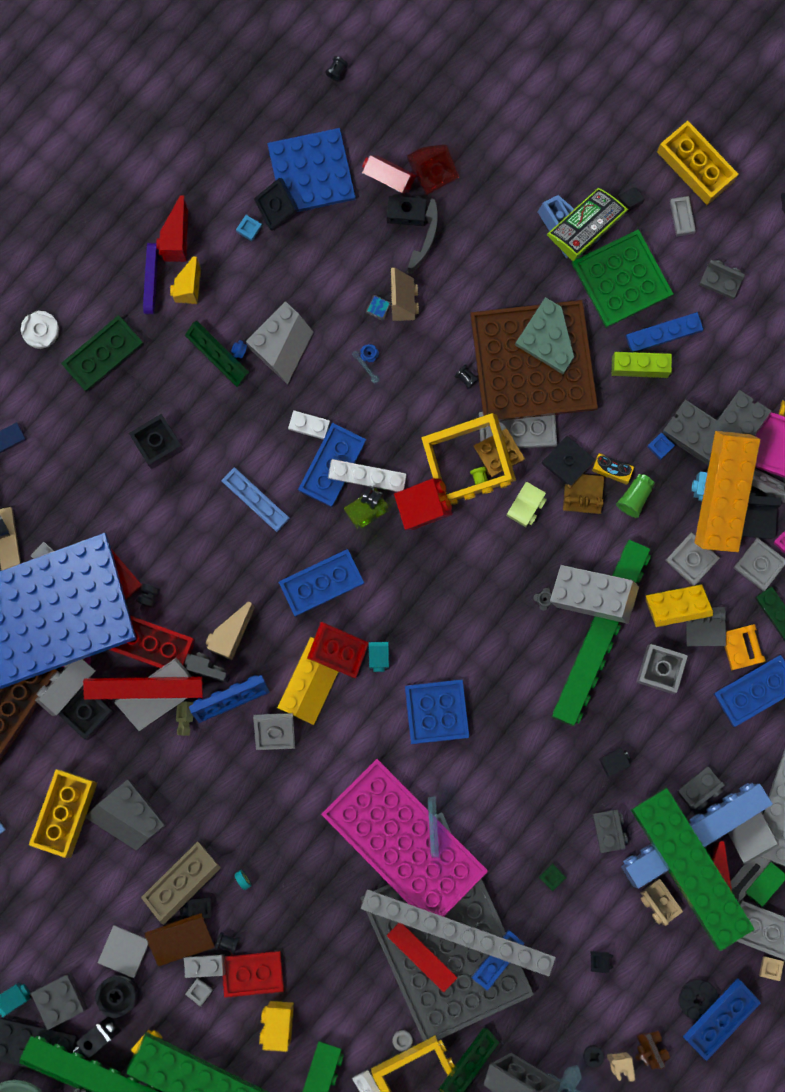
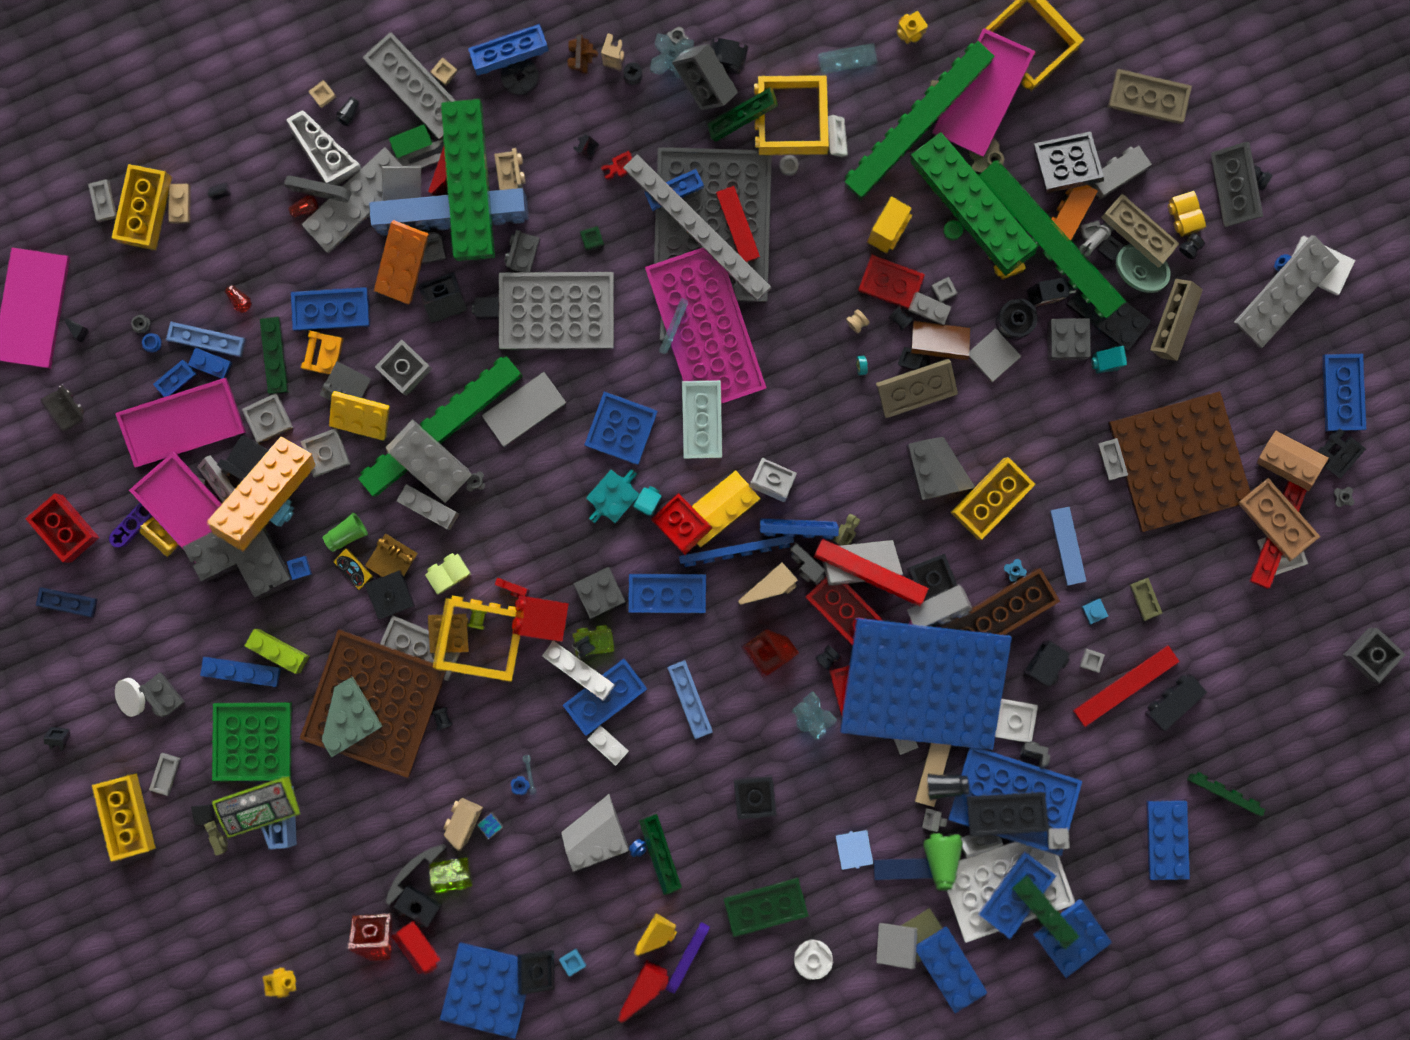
camera: 150 degrees left, 5 degrees up
none -> white tile [115,678,145,717]
none -> olive plate [204,820,228,856]
none -> yellow brick [263,968,296,998]
none -> orange plate [374,220,429,304]
none -> light grey brick [397,485,459,530]
none -> black slope [419,272,467,323]
none -> clear neon green bracket [429,857,472,893]
none -> light grey tile [482,372,566,447]
none -> red plate [495,578,529,598]
none -> light grey plate [499,272,614,350]
none -> dark grey brick [574,567,626,619]
none -> teal plate [586,469,640,523]
none -> red plate [601,151,633,180]
none -> blue plate [679,536,794,567]
none -> light aqua plate [682,380,722,458]
none -> clear red slope [741,629,799,678]
none -> clear light blue plant [792,691,837,740]
none -> light blue piece [836,830,873,870]
none -> tan wheel [846,309,869,334]
none -> green tile [943,220,963,240]
none -> dark azure plate [1004,559,1027,581]

